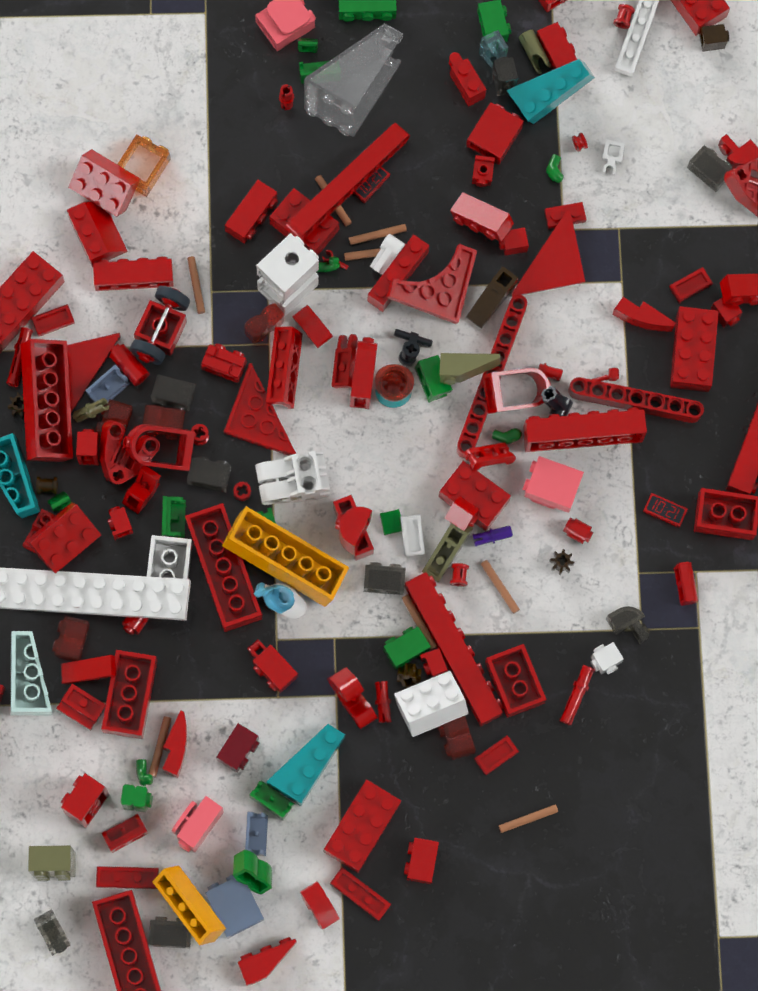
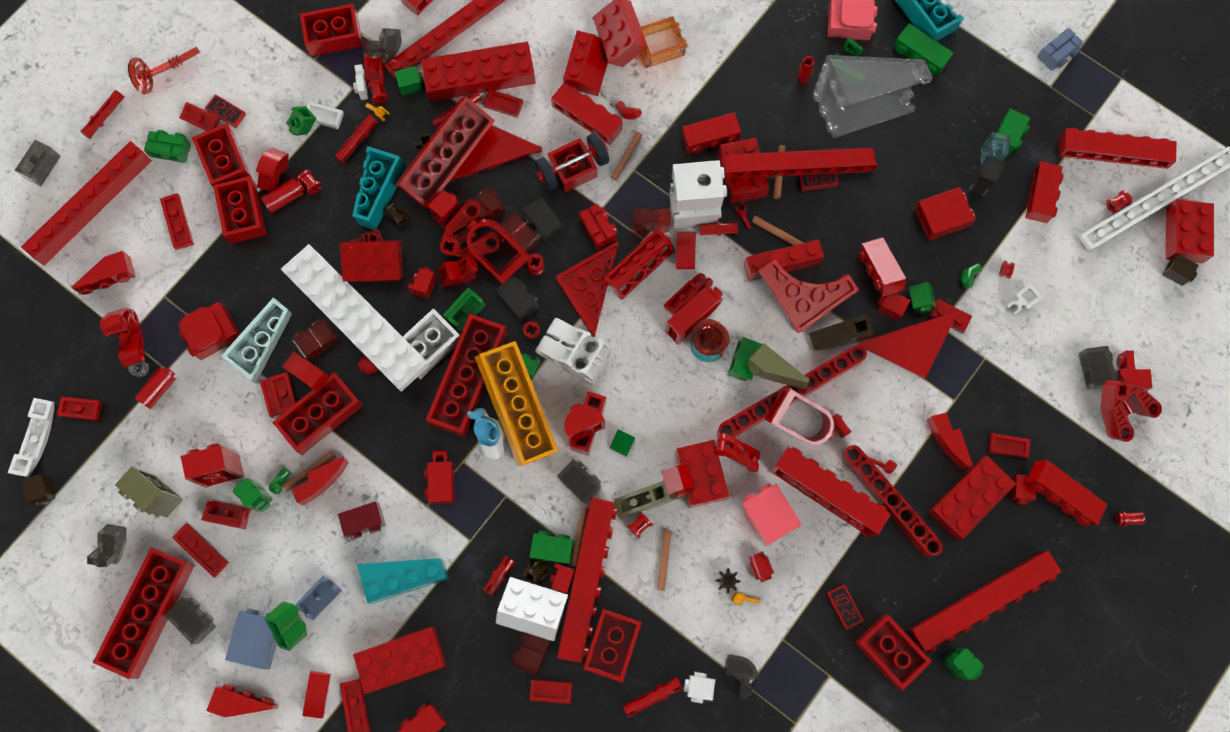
camera: 45 degrees right, 0 degrees up
green slope [48,491,71,513] -> none
olive axle [72,398,109,422] -> none
sand blue hinge [86,365,130,406] -> none
red brick [109,344,150,386] -> none
light orange brick [153,865,226,946] -> none
coral brick [172,796,224,853] -> none
green hinge [249,780,295,820] -> none
green arm [317,256,340,272] -> none
red connector [327,667,378,729] -> none
nougat bar [349,224,407,245] -> none
white piece [370,234,406,275] -> none
black piece [394,329,433,366] -> none
white tile [400,514,425,557] -> none
red brick [449,52,487,107] -> none
red brick [472,155,495,187] -> none
dark purple axle [472,526,513,547] -> none
green arm [492,428,522,444] -> none
teal wedge [507,59,595,124] -> none
olive piece [519,30,551,74] -> none
black piece [541,386,573,417] -> none
red brick [674,562,699,606] -> none
none -> red arm [615,101,642,120]
none -> red pin [700,221,738,236]
none -> light orange hand [731,593,761,606]
none -> green brick [909,282,936,313]

